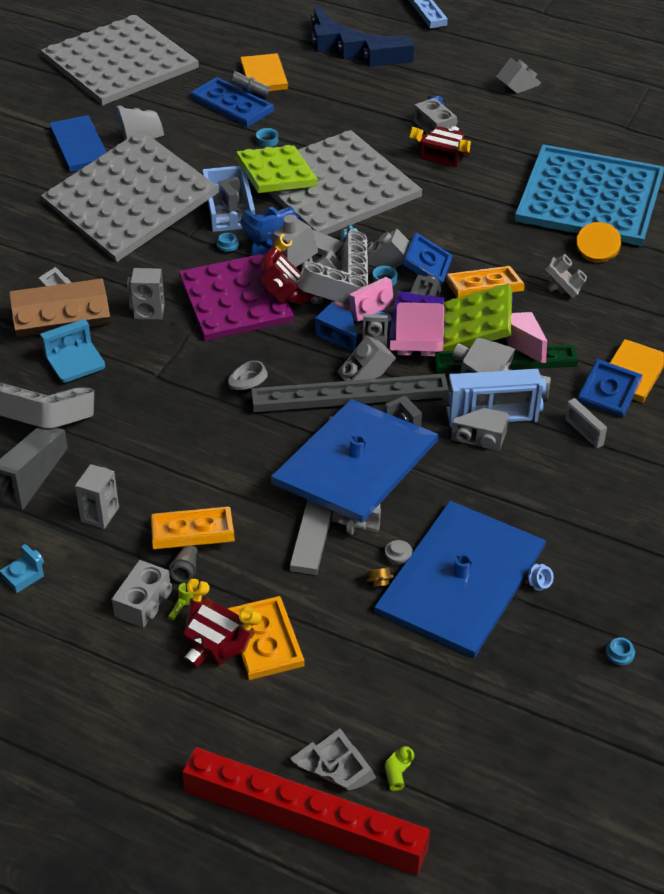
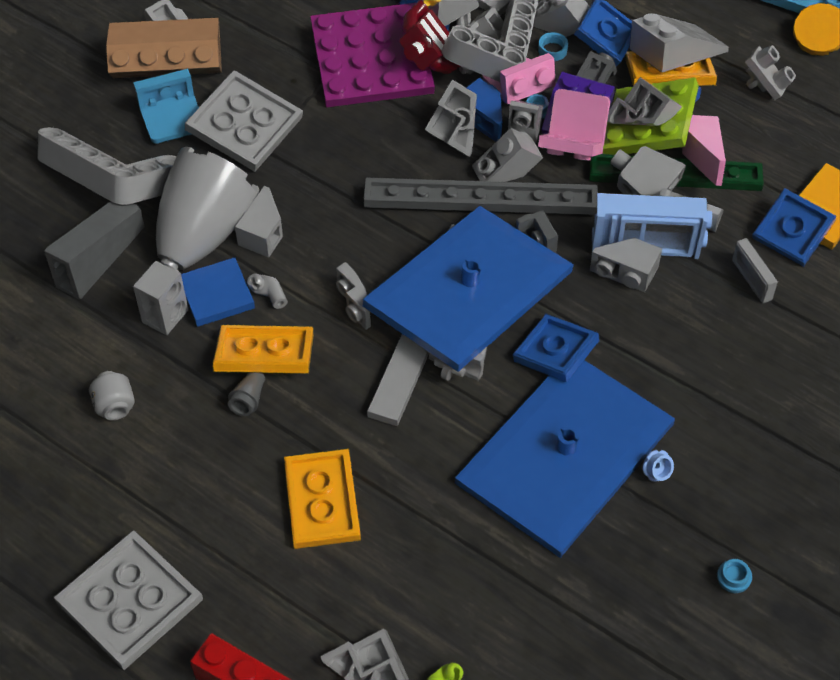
camera: 10 degrees right, 10 degrees up
dark azure bracket [0,544,44,593] -> none
light grey brick [112,560,172,628] -> none
light grey brick [127,268,165,320] -> none
lime hand [168,583,193,621] -> none
dark red torso [184,579,262,669] -> none
light grey hat [228,361,268,390] -> none
pearl gold plate [366,567,393,587] -> none
light grey plate [385,540,412,566] -> none
none -> light grey plate [54,530,203,670]
none -> light grey head [89,371,135,420]
none -> light grey cylinder [156,147,259,270]
none -> blue tile [181,258,255,327]
none -> light grey plate [185,70,303,172]
none -> light grey slope [234,186,283,257]
none -> light grey arm [247,273,288,309]
none -> light grey slope [336,262,371,330]
none -> light grey slope [425,80,477,157]
none -> blue tile [513,314,599,382]
none -> light grey slope [607,77,682,126]
none -> light grey slope [630,14,729,72]

